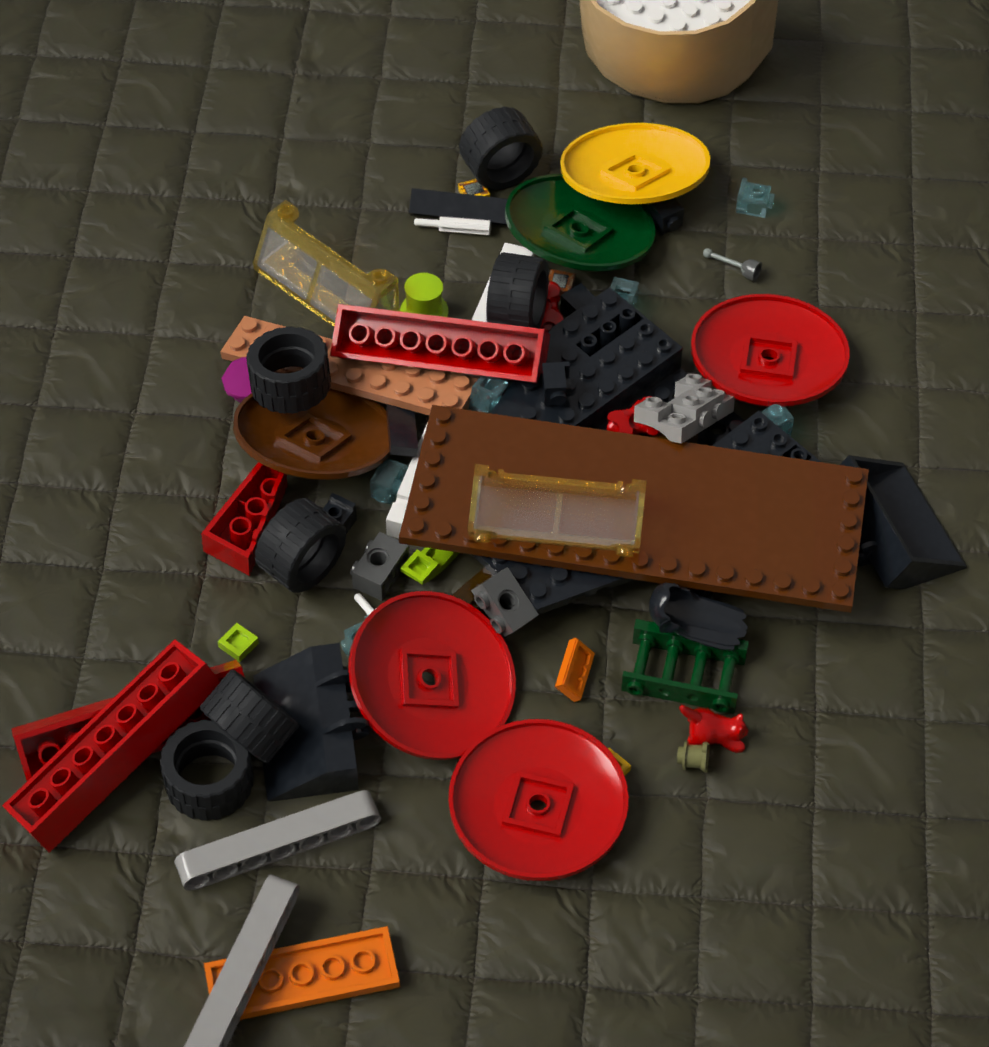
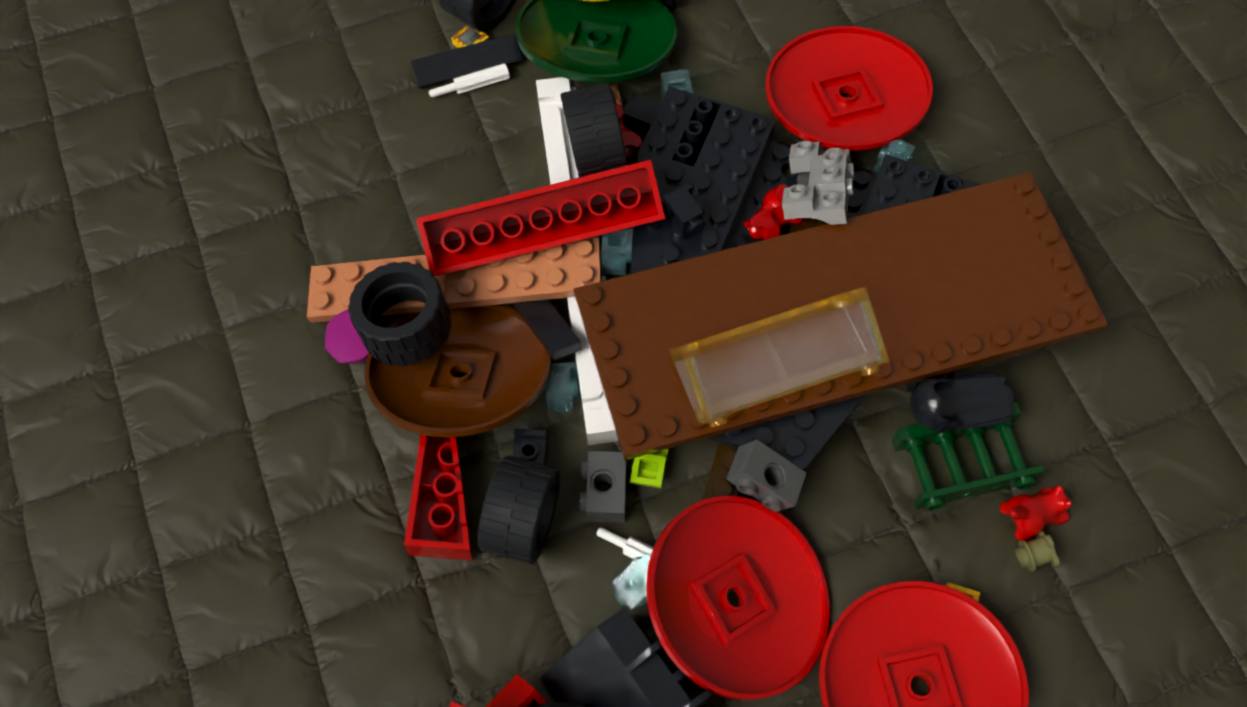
camera: 25 degrees left, 10 degrees up
lime plate [218,623,259,662] -> none
windscreen [253,200,399,327] -> none
lime piece [400,273,448,317] -> none
orange plate [555,638,595,702] -> none
hinge [703,248,762,281] -> none
black piece [840,455,967,589] -> none

